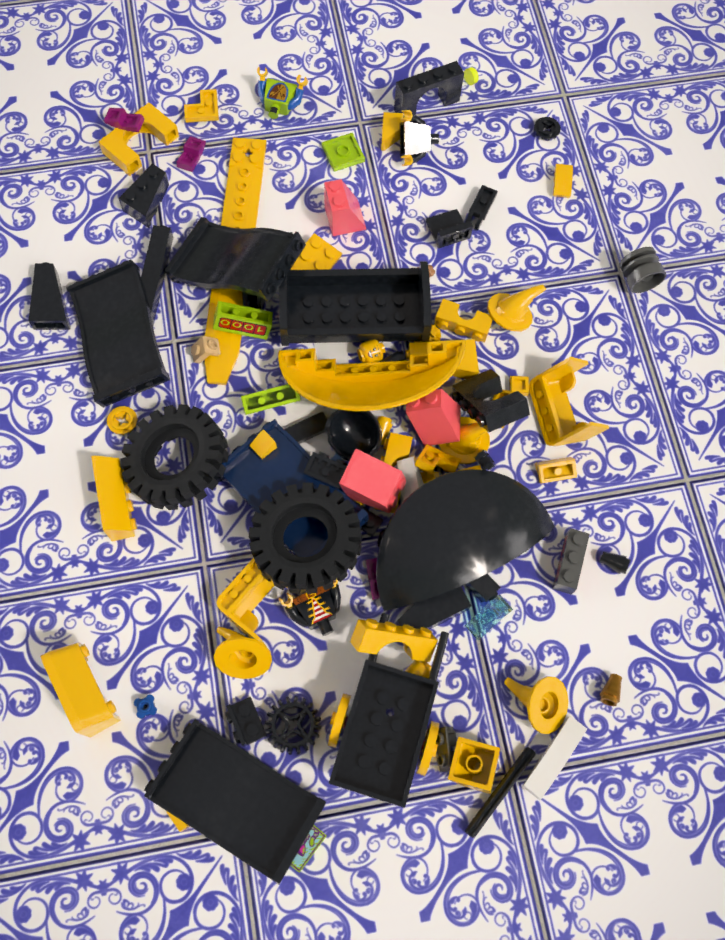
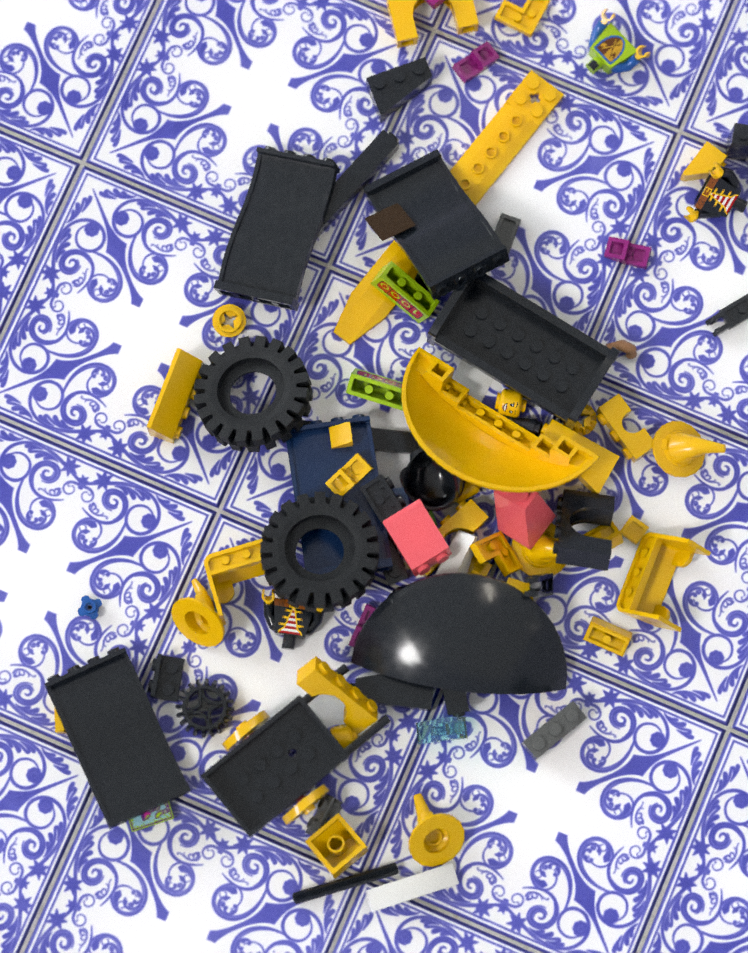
camera: 35 degrees right, 10 degrees up
black slope [28,262,71,330] -> none
yellow windscreen [40,642,121,738] -> none
tan bracket [191,336,221,363] -> none
yellow plate [290,233,342,270] -> none
lime tile [321,133,365,172] -> none
coral slope [324,179,366,236] -> none
black bracket [426,209,473,249] -> none
black cone [600,551,631,574] -> none
pearl gold cone [600,674,622,707] -> none
none -> yellow slope [325,453,373,496]
none -> dark brown sticker [365,203,415,241]
none -> magenta slope [604,236,652,270]

